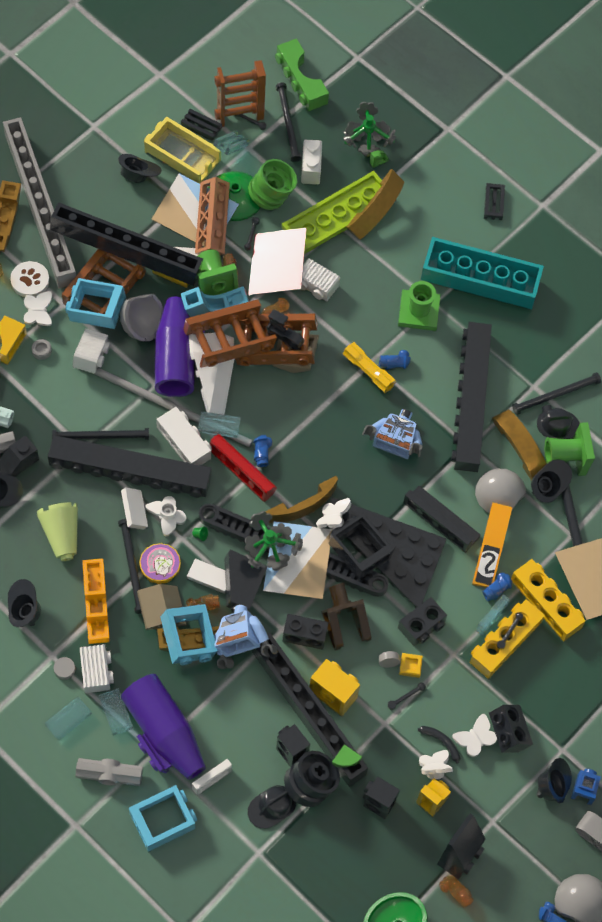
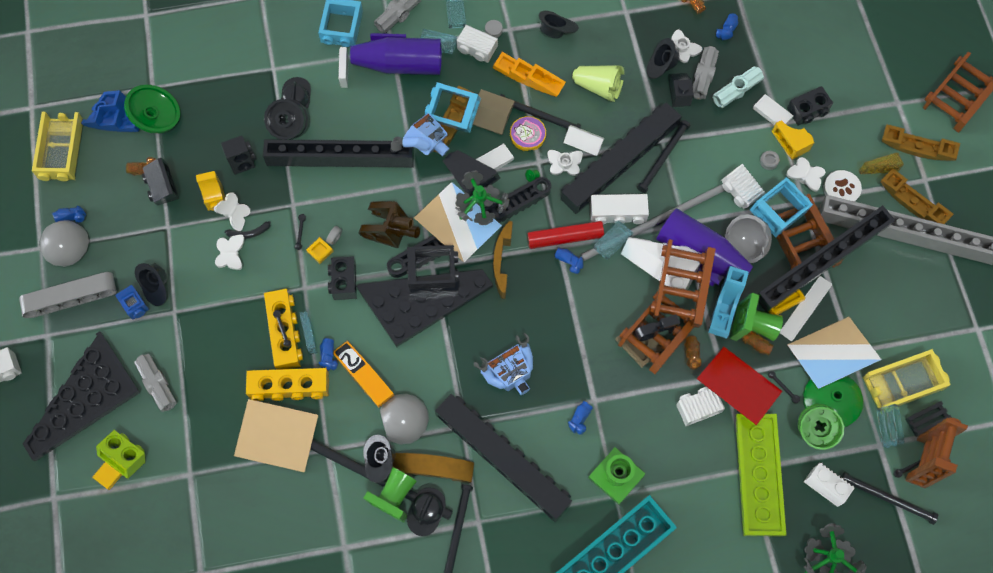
camera: 130 degrees right, 5 degrees up
black piece [118,154,162,183] -> none
clear orange arm [186,594,220,611] -> none
nougat fence [195,177,230,255] -> none
bright green arch [275,38,329,111] -> none
black brick [276,724,310,767] -> none
black brick [282,614,329,650] -> none
yellow brick [309,659,360,717] -> none
white animal [316,498,351,529] -> none
bright green tile [332,745,362,767] -> none
yellow axle [343,342,396,393] -> none
pearl gold slope [347,169,404,240] -> none
bright green tile [370,150,389,168] -> none
black panel [403,486,480,553] -> none
black brick [489,705,533,753] -> none

